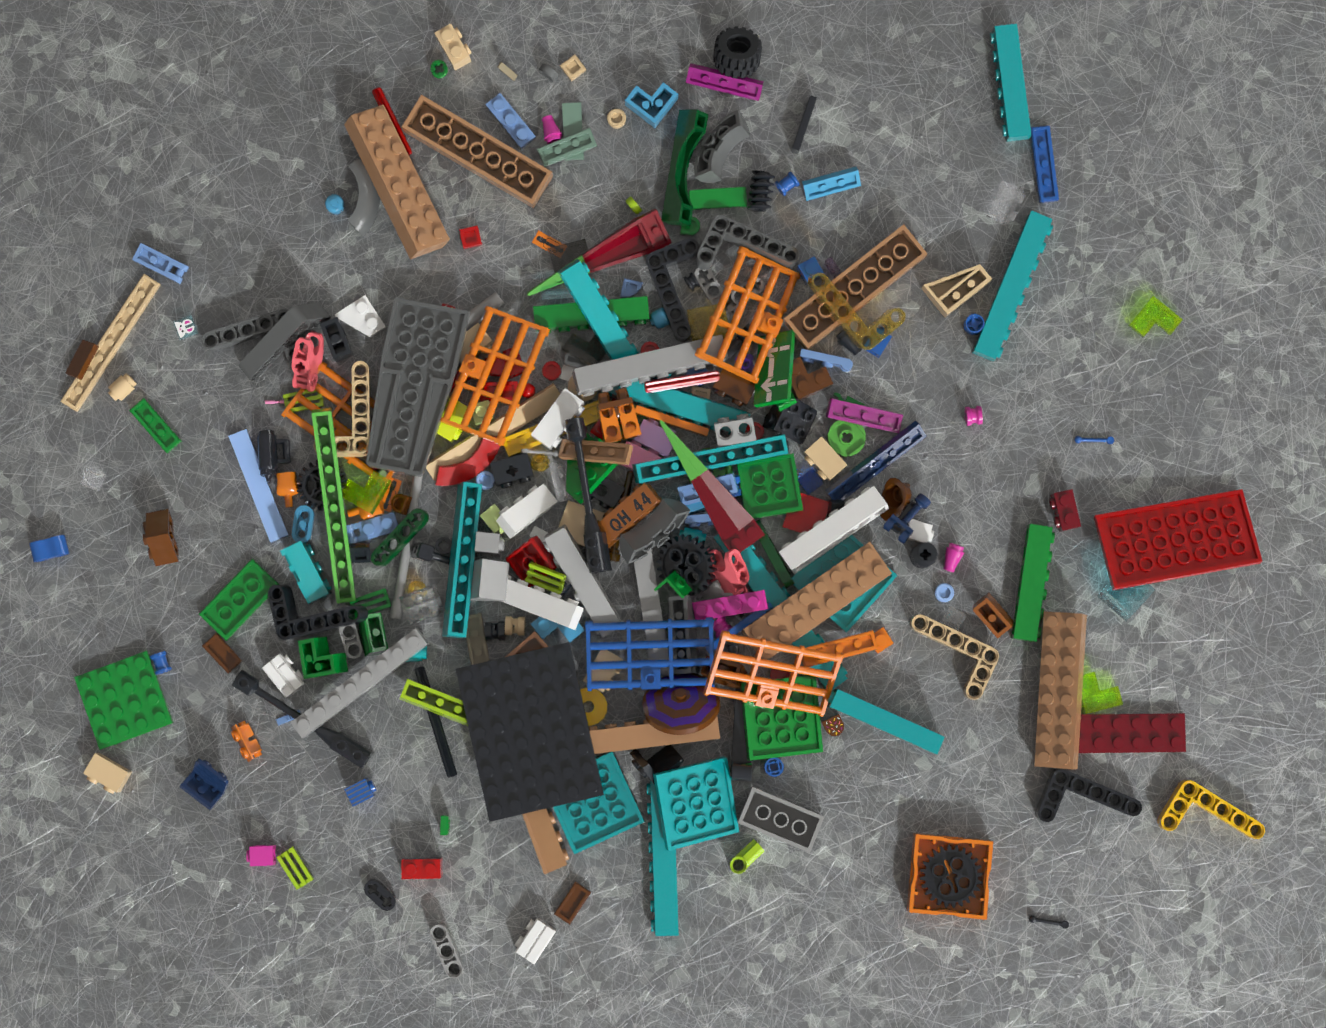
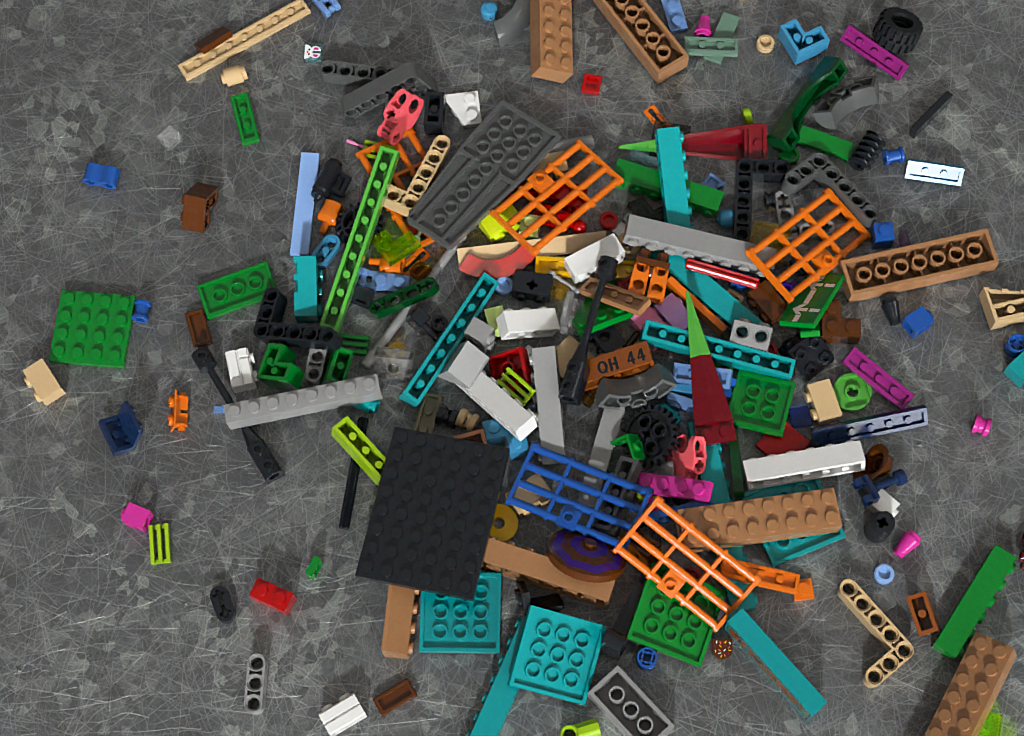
camera: 30 degrees right, 15 degrees down
blue brick [344,778,377,806] -> none
medium blue plate [799,348,853,372] -> none
clear yellow beam [808,273,906,350] -> none

